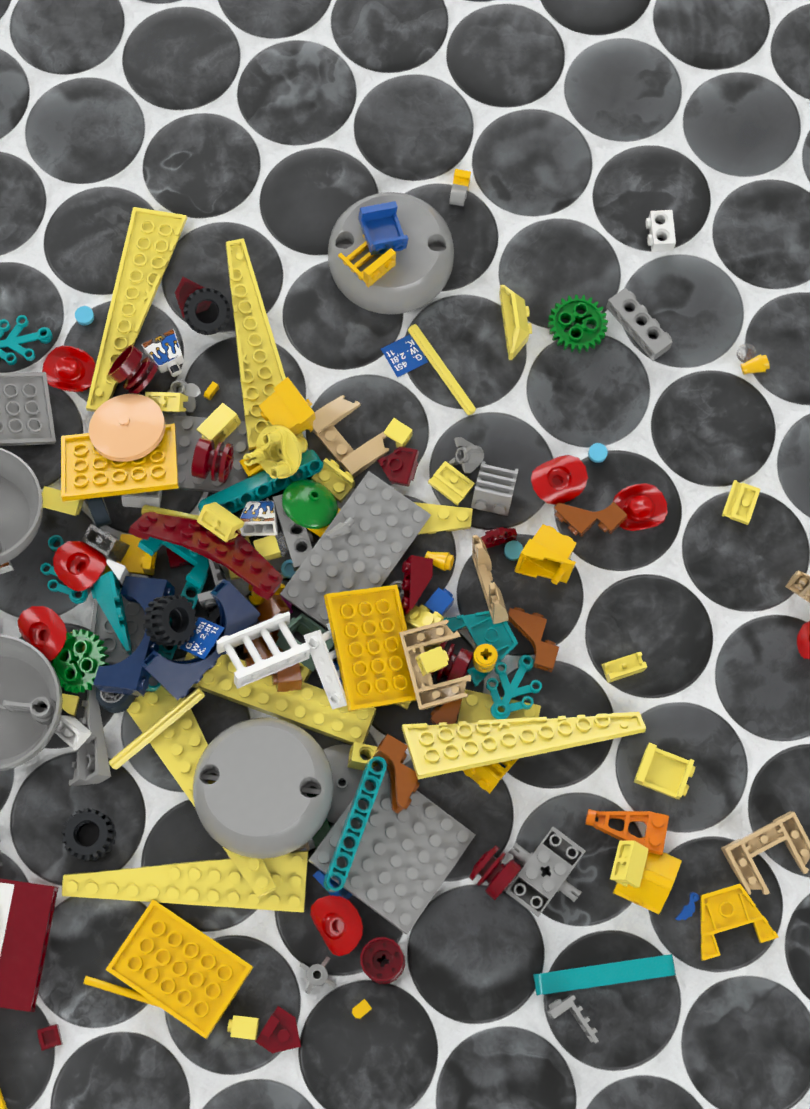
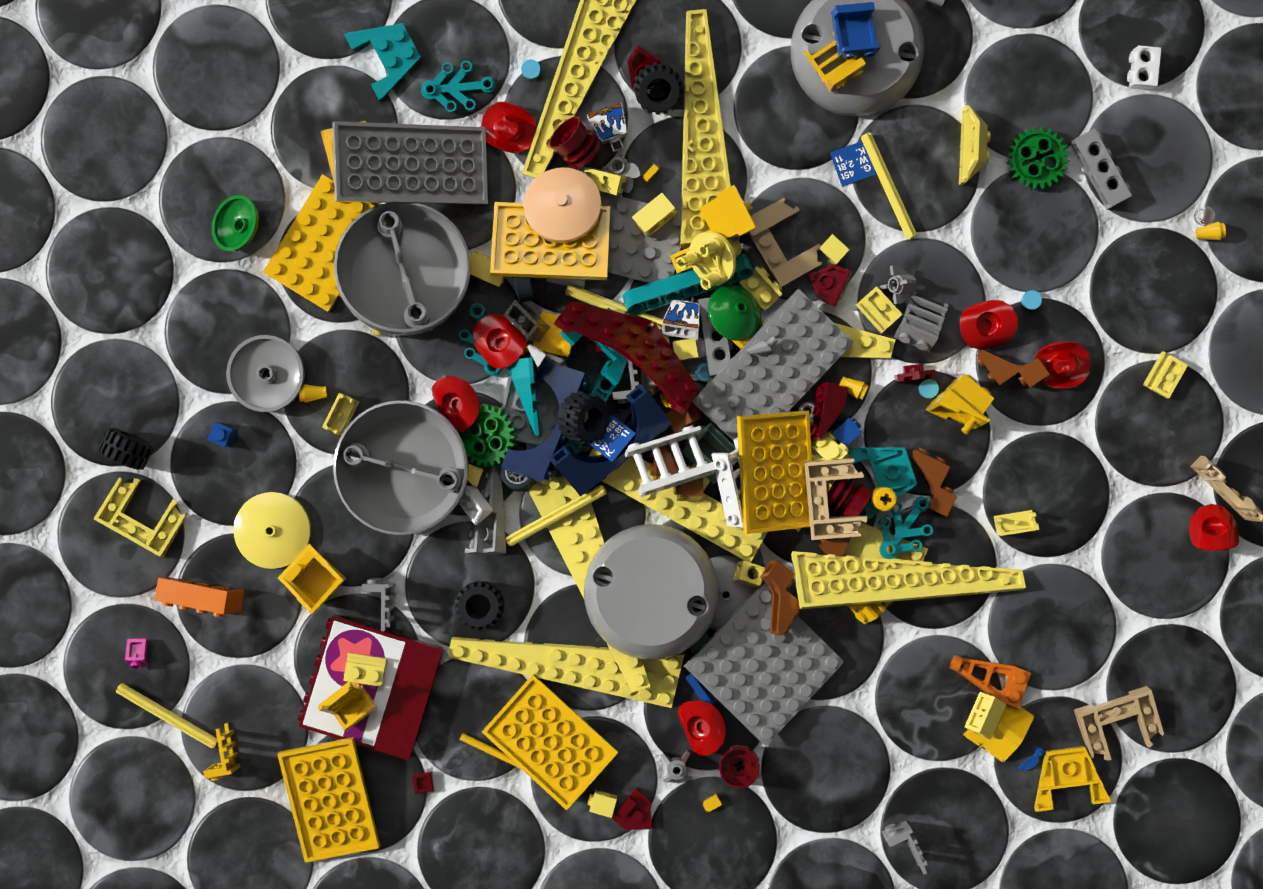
camera: 10 degrees right, 15 degrees up
dark red wheel [191,438,234,483] -> none
light yellow hinge [197,502,245,542] -> none
teal beam [323,756,387,893] -> none
light yellow brick [415,646,449,676] -> none
dark red wheel [469,845,522,900] -> none
tan wedge [472,535,508,624] -> none
light grey slope [506,827,586,917] -> none
teal beam [533,954,676,995] -> none
light yellow panel [634,743,696,800] -> none

